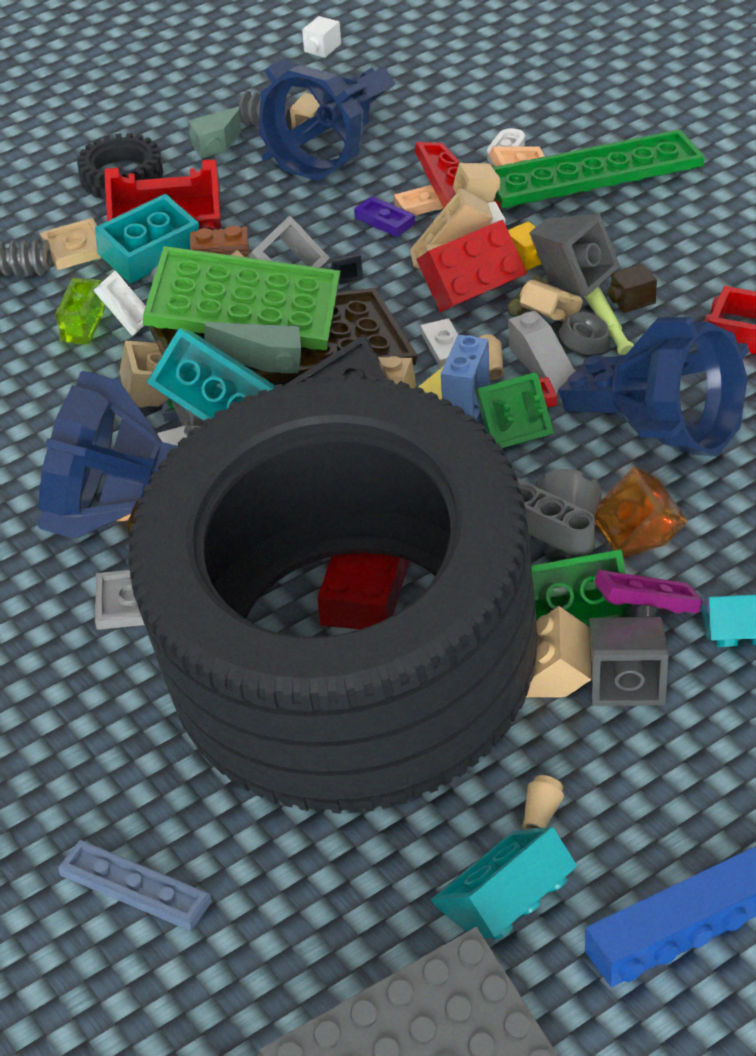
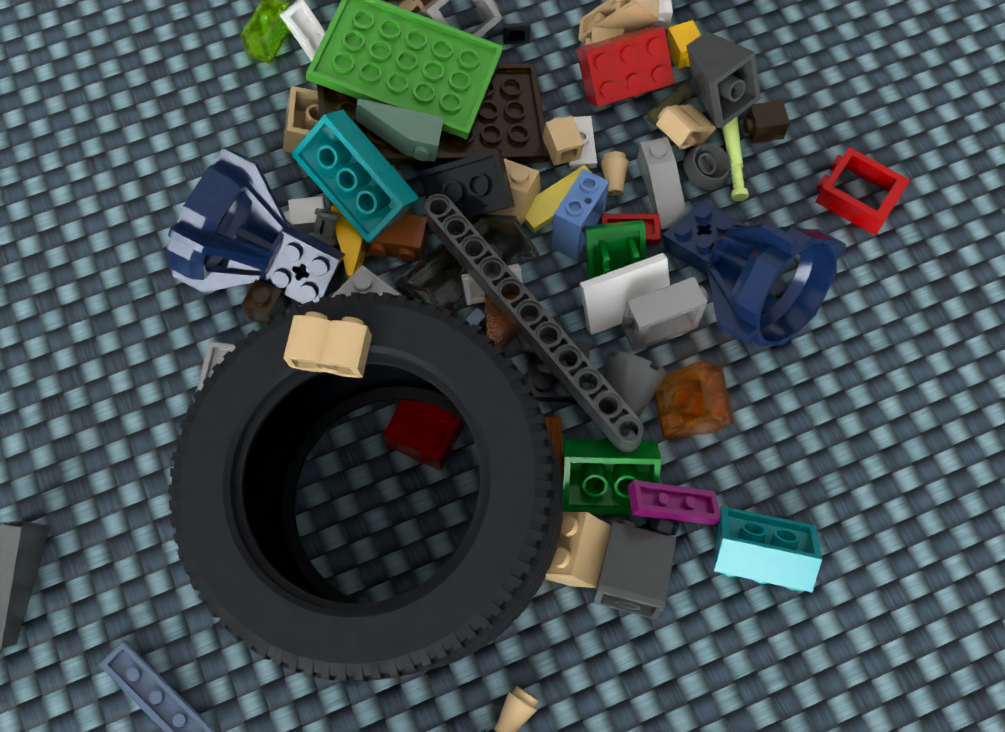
camera: 10 degrees right, 25 degrees up
none -> tan brick [283,312,372,378]
none -> tan brick [543,116,584,166]
none -> white tile [580,253,670,335]
none -> light grey window [621,277,708,351]

